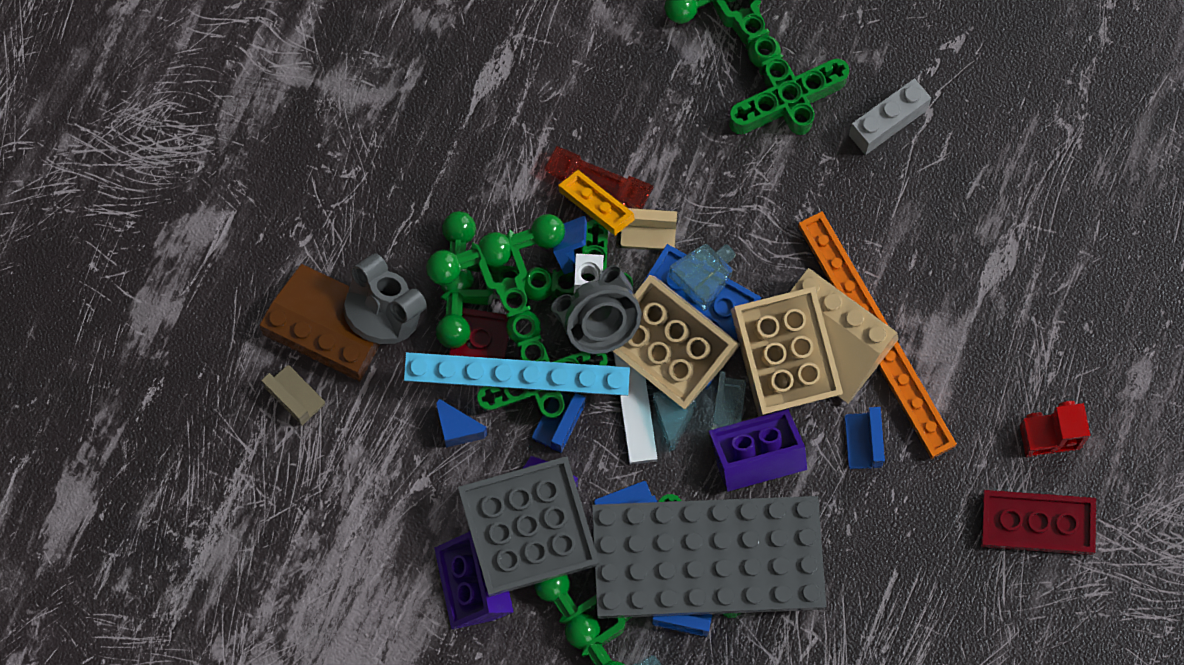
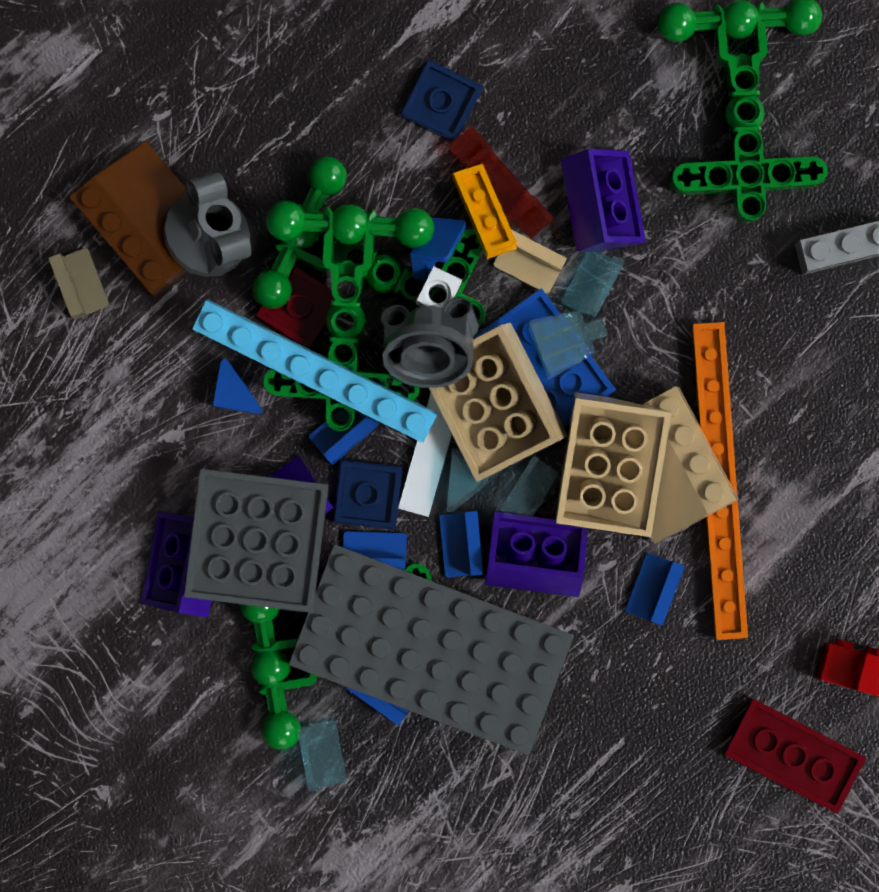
camera: 25 degrees right, 15 degrees up
none -> dark blue tile [333,460,403,530]
none -> dark blue tile [400,59,484,144]
none -> blue panel [440,511,484,578]
none -> dark purple slope [560,149,646,252]
none -> clear light blue panel [561,251,625,320]

